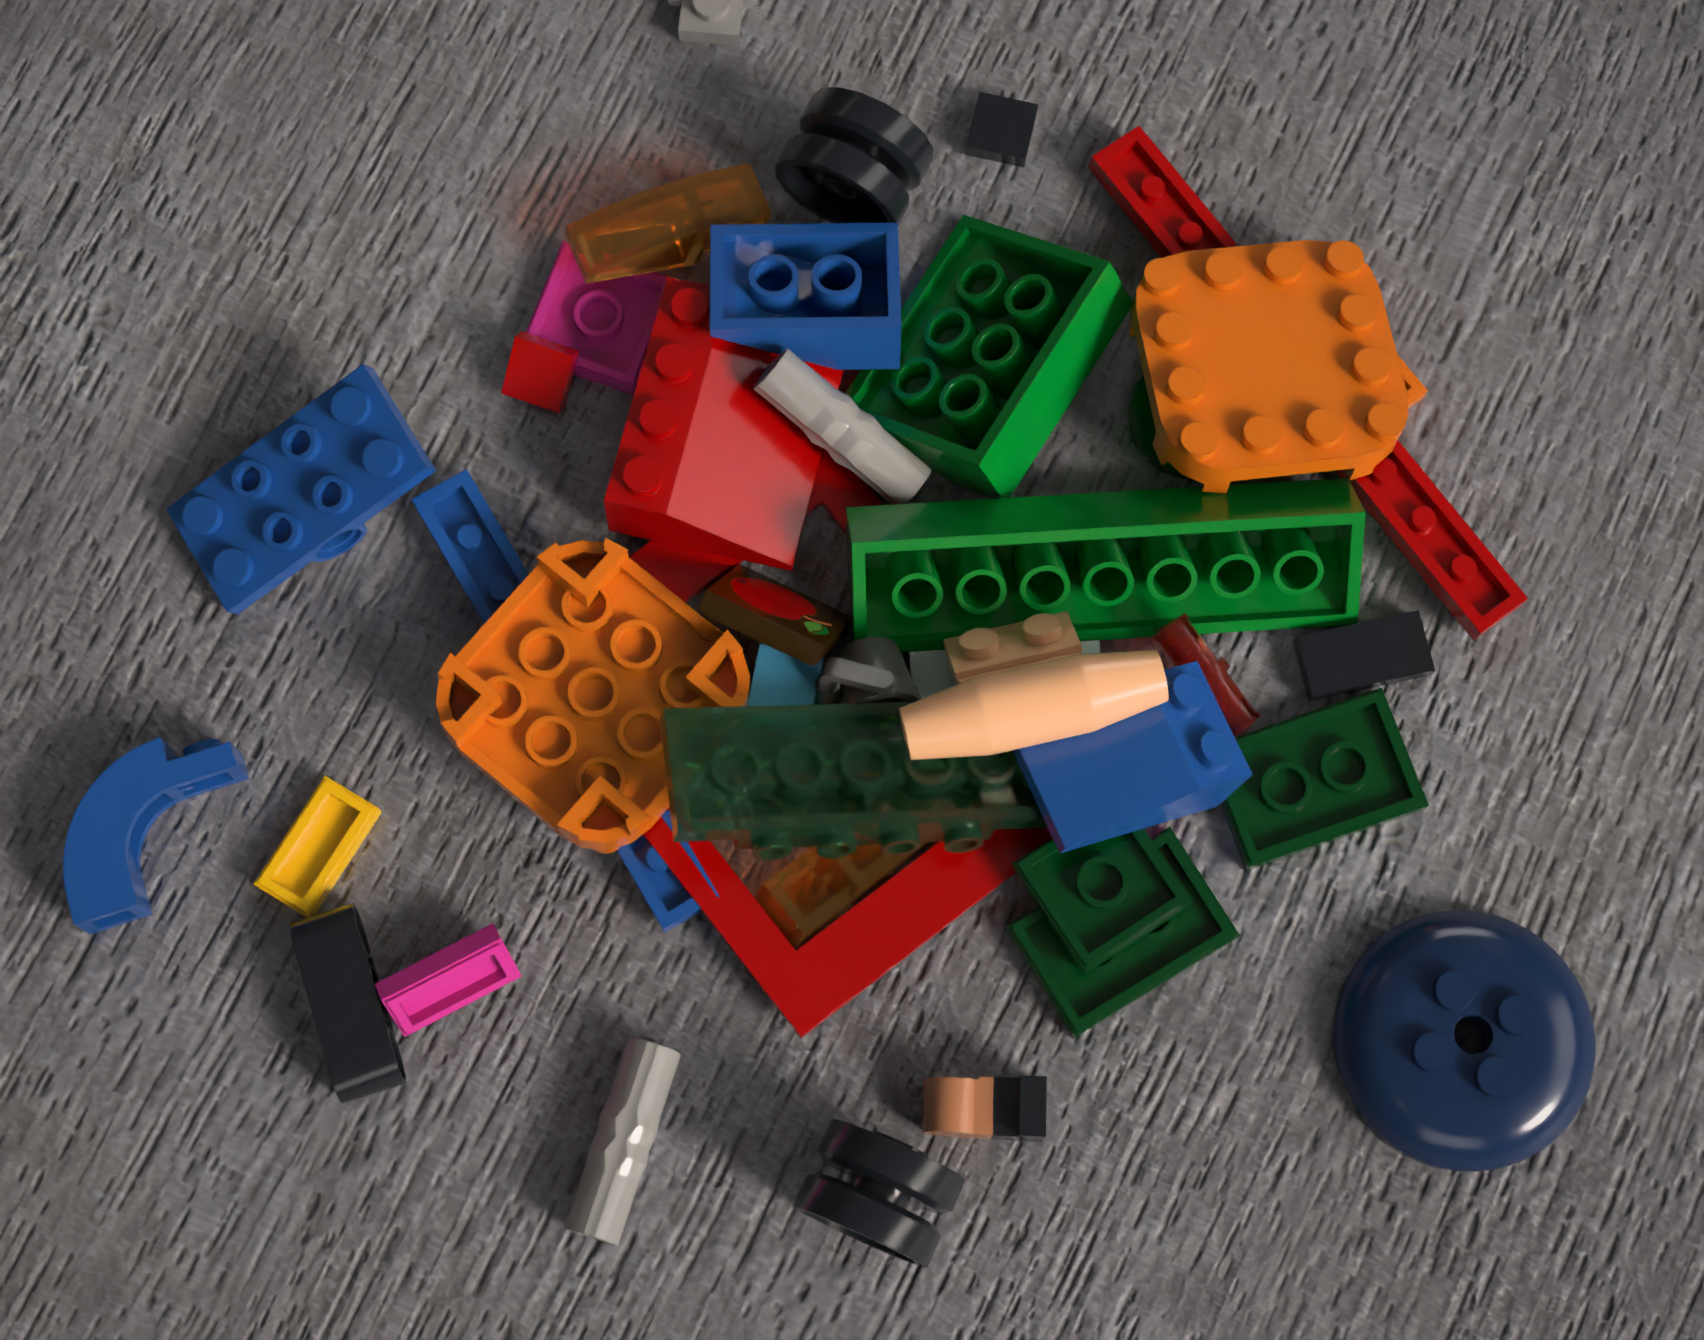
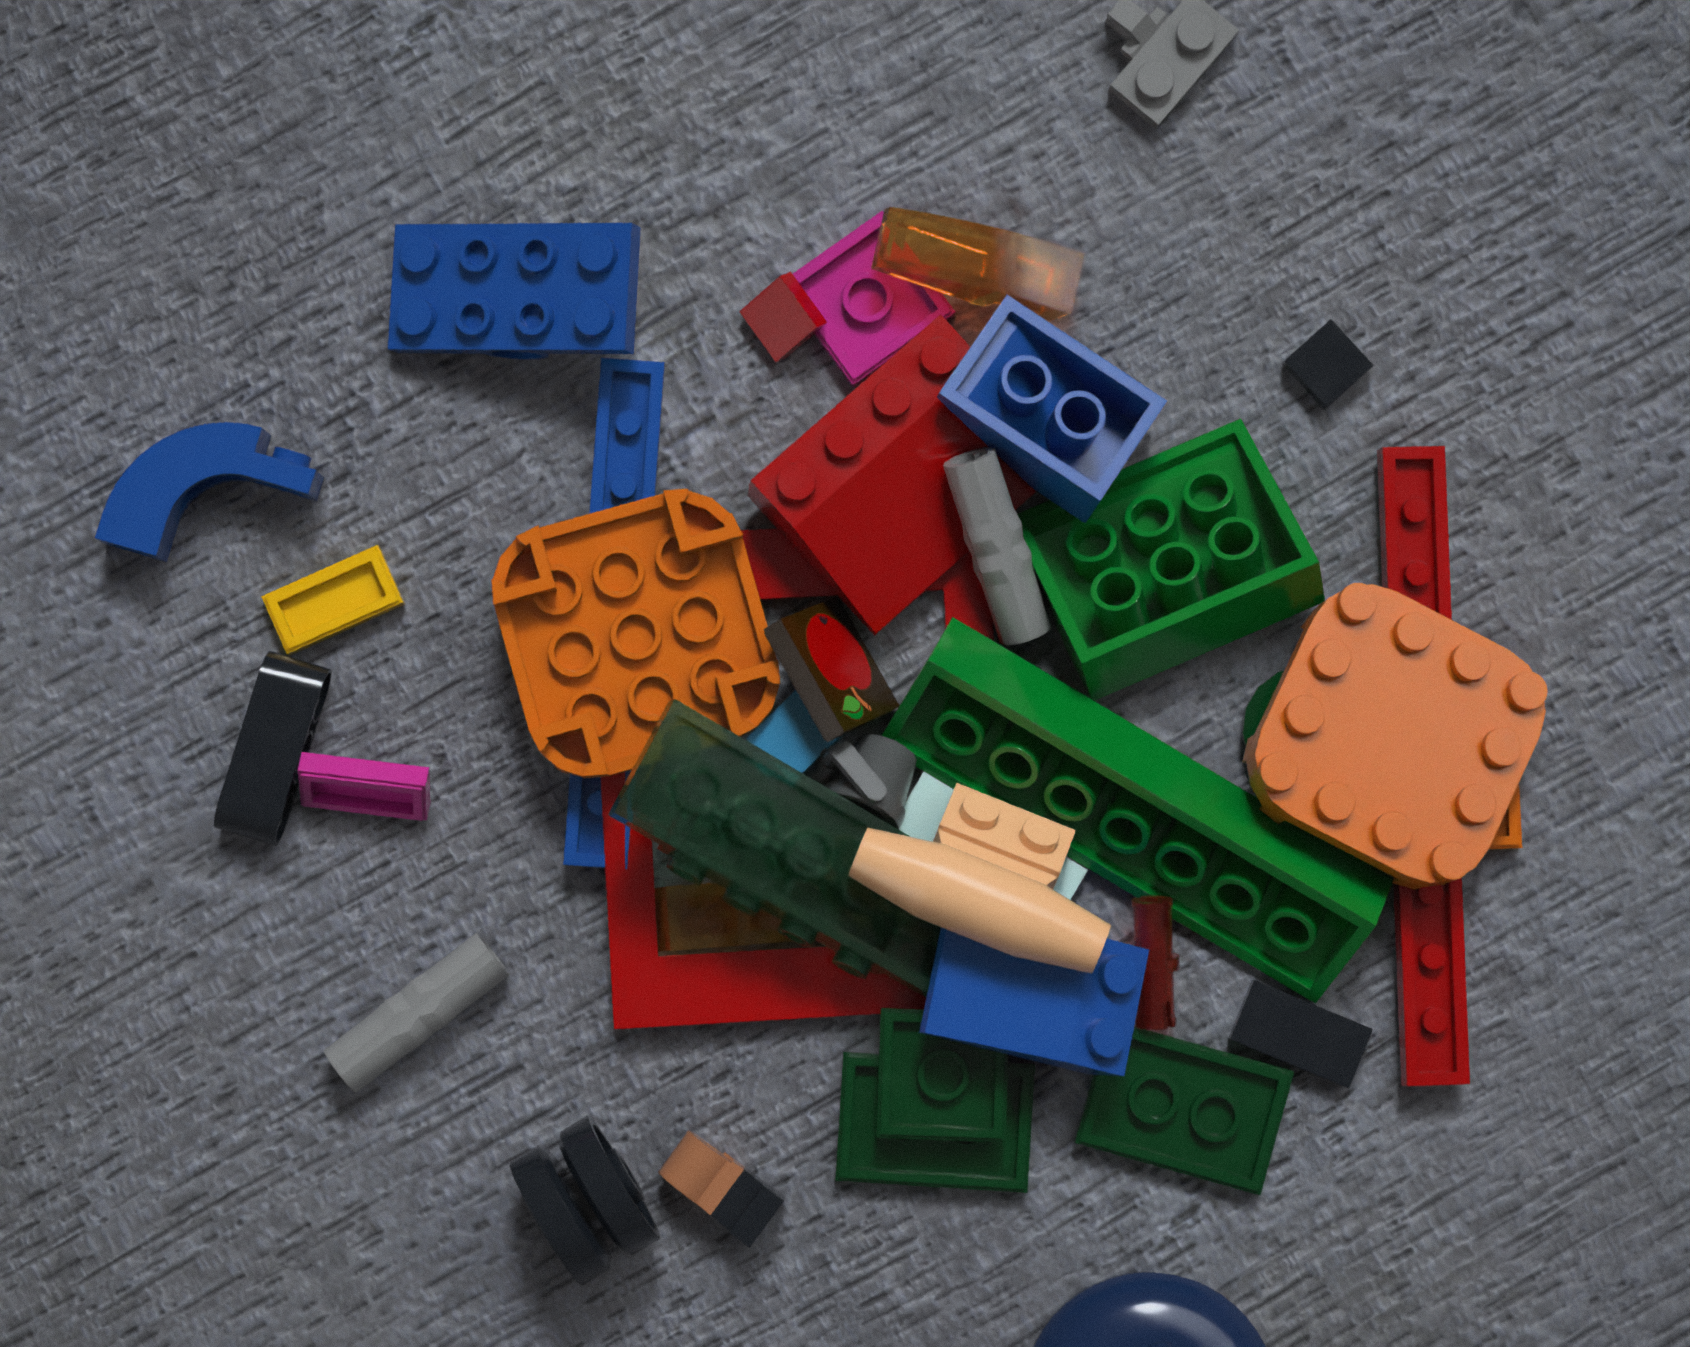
camera: 35 degrees right, 10 degrees up
black wheel [775,87,934,226] -> none

